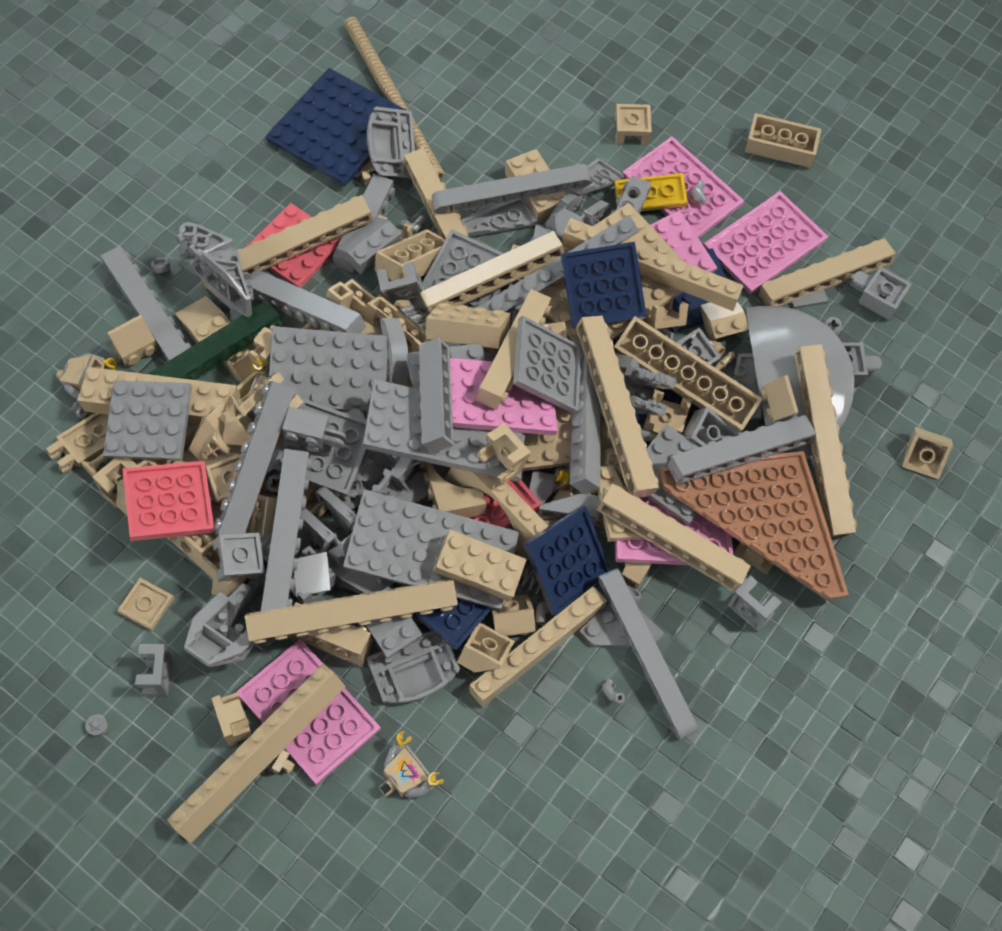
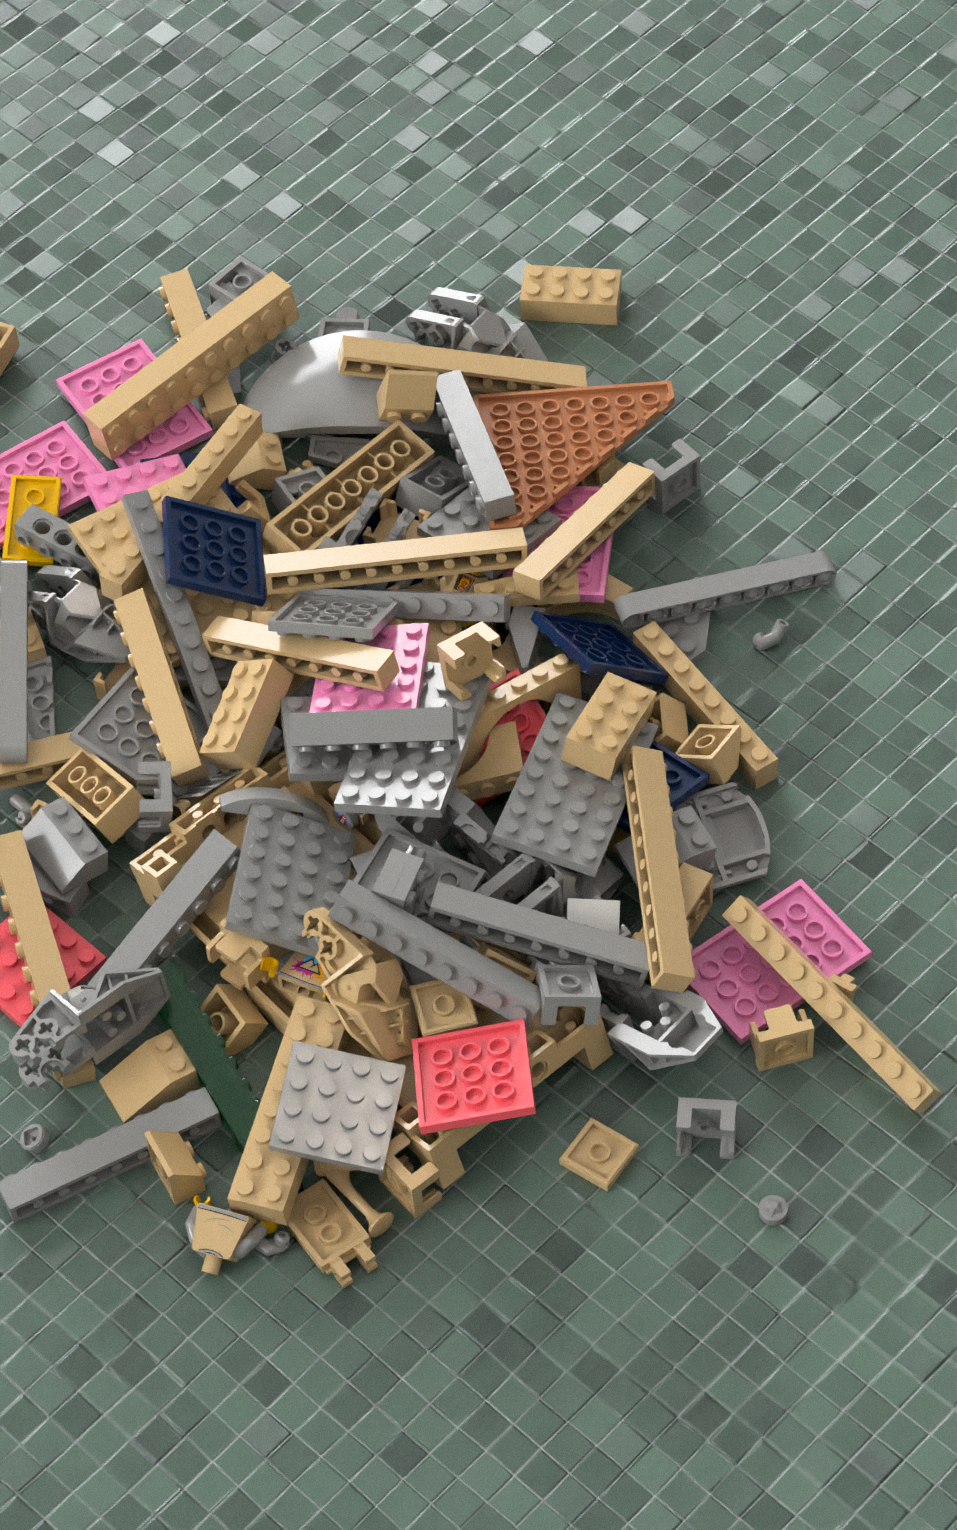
camera: 75 degrees left, 10 degrees down
torso [379,731,444,798] -> none
light grey arm [692,181,707,205] -> none
tan slope [902,427,953,479] -> none
none -> tan brick [83,271,300,460]
none -> light grey connector [406,287,549,362]
none -> tan brick [520,264,622,325]

